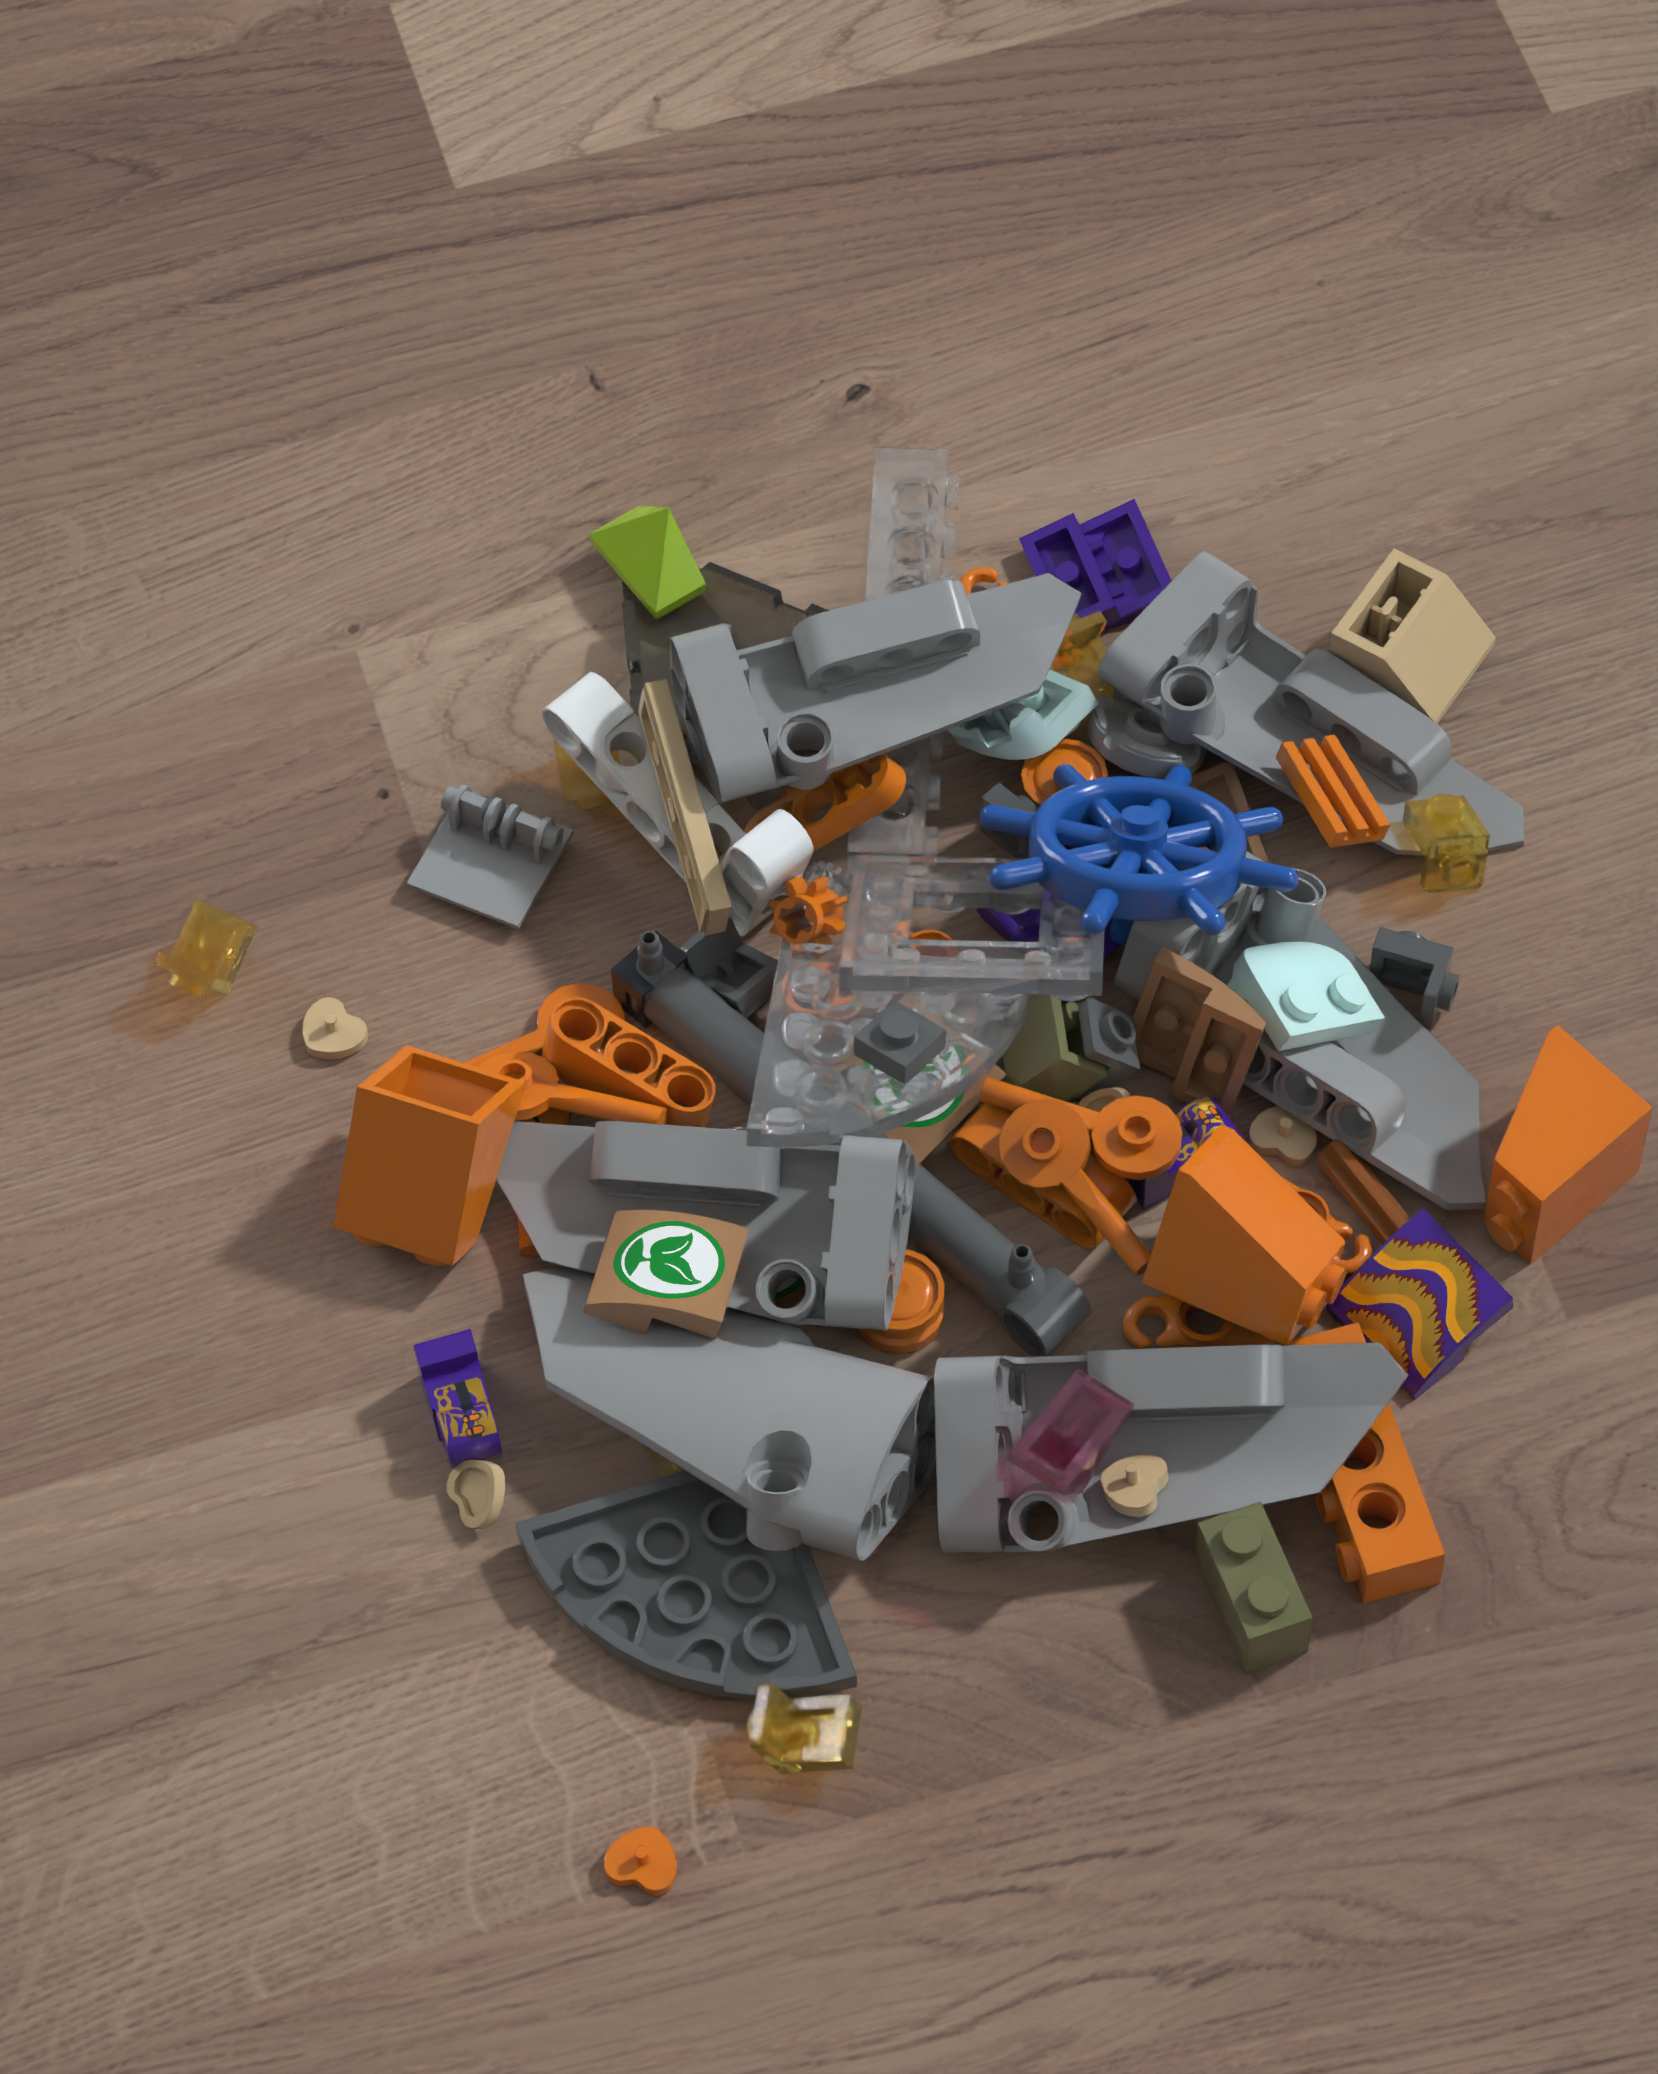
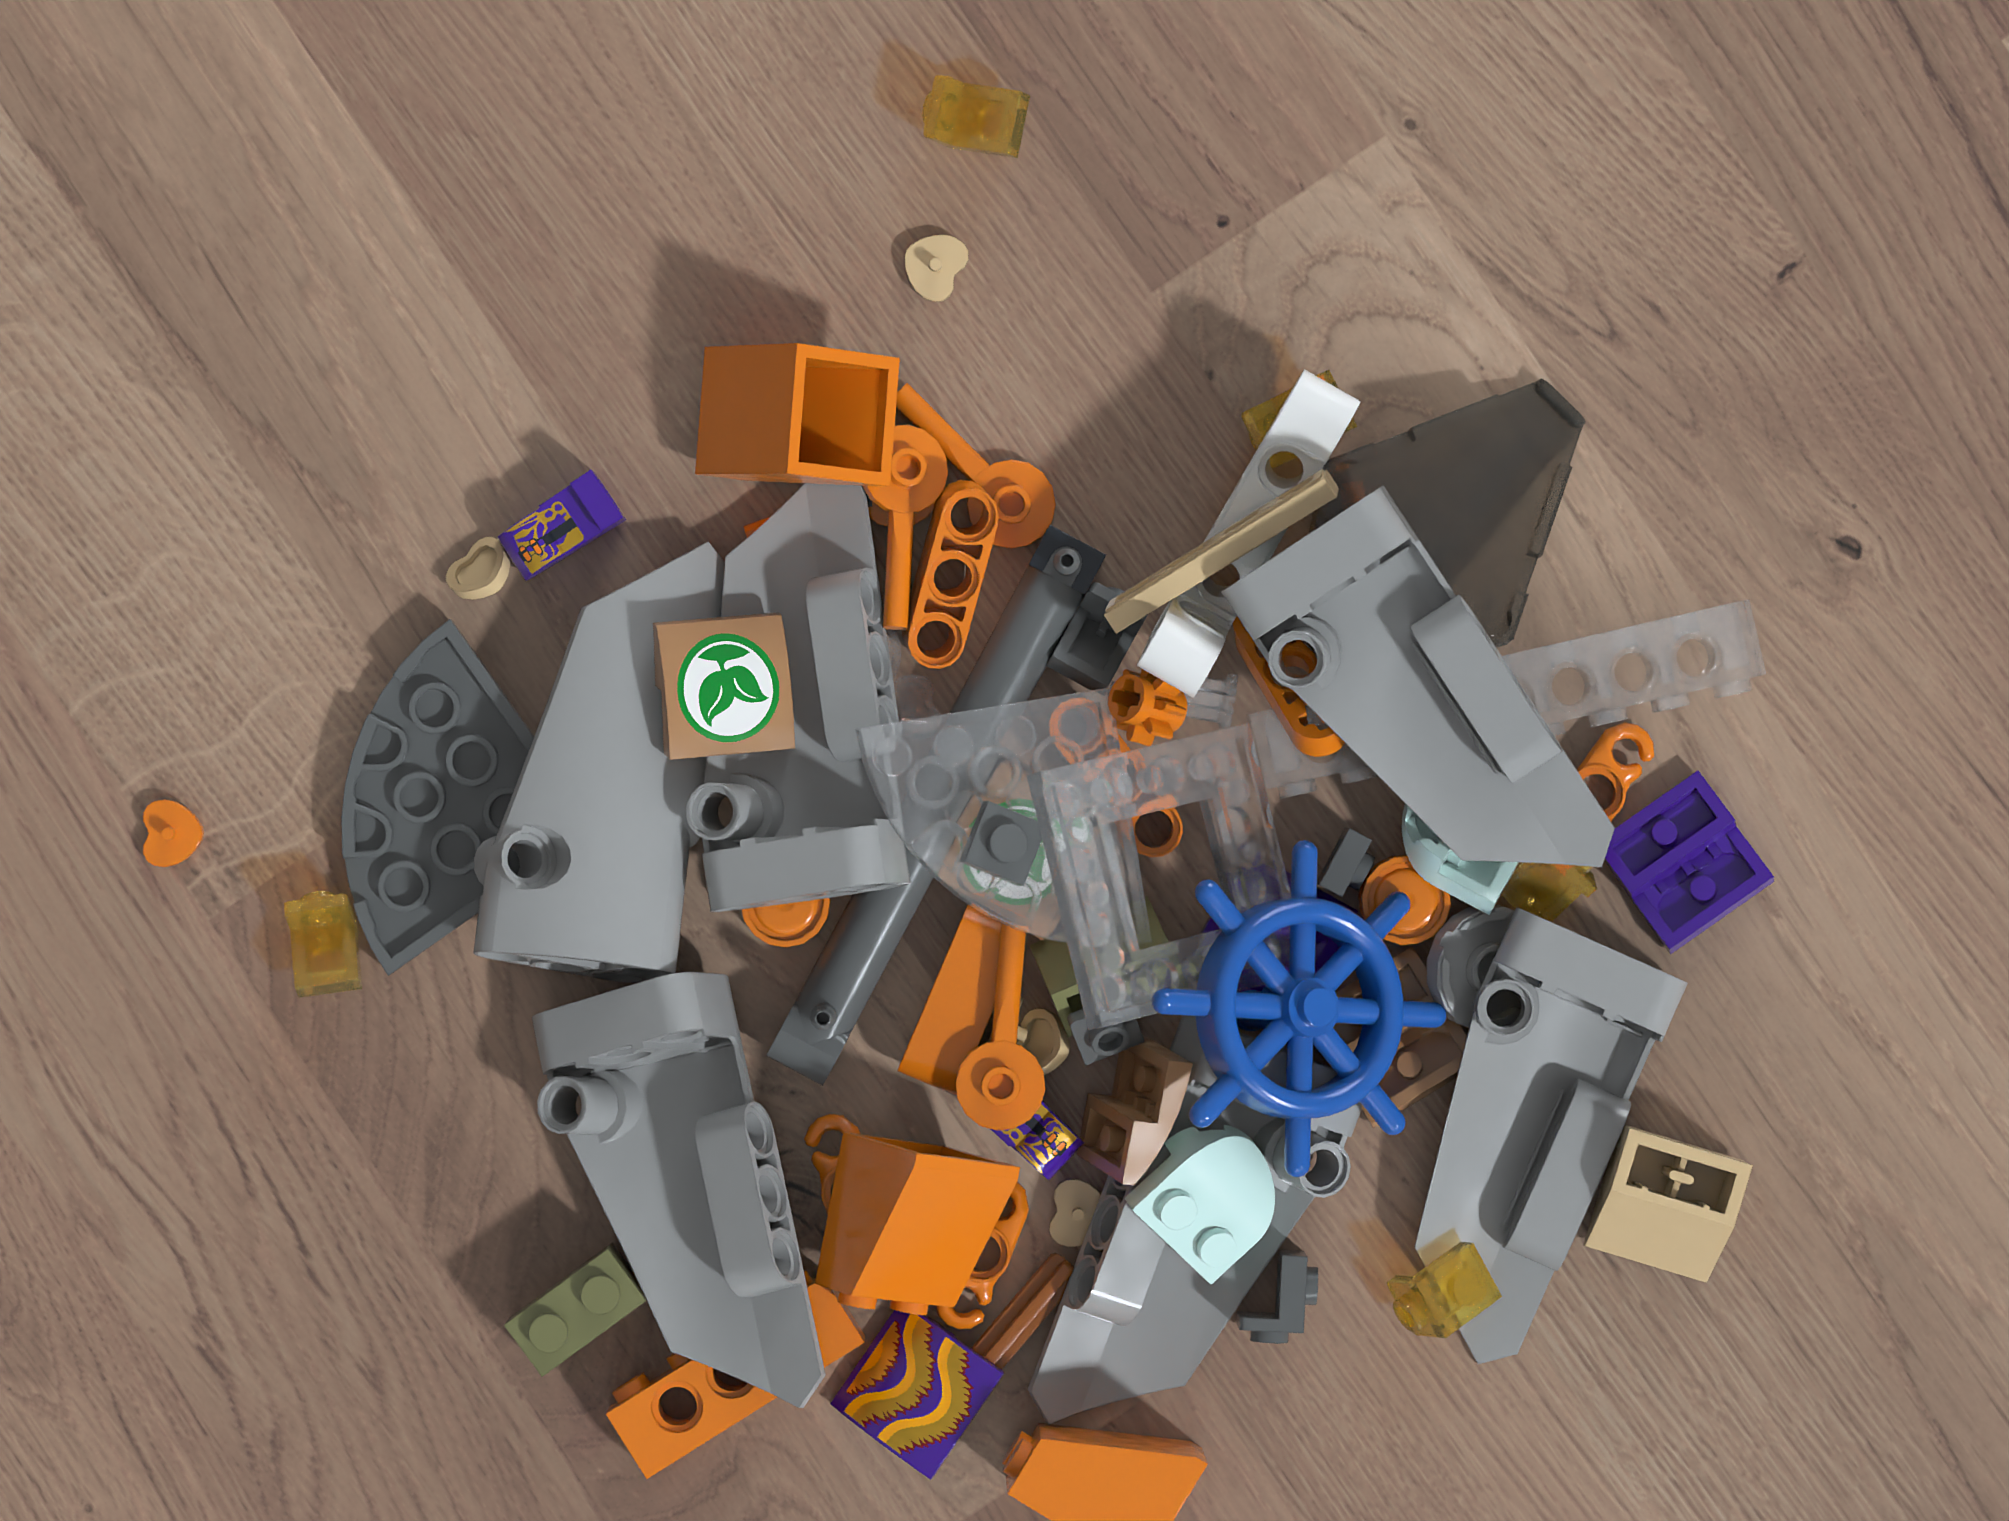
camera: 70 degrees right, 30 degrees up
light grey hinge [406,784,574,930] -> none
lime slope [589,506,707,620] -> none
orange piece [999,1099,1151,1276] -> none
clear pink slope [1007,1369,1134,1496] -> none
tan piece [1101,1454,1169,1517] -> none
orange tile [1275,735,1390,848] -> none

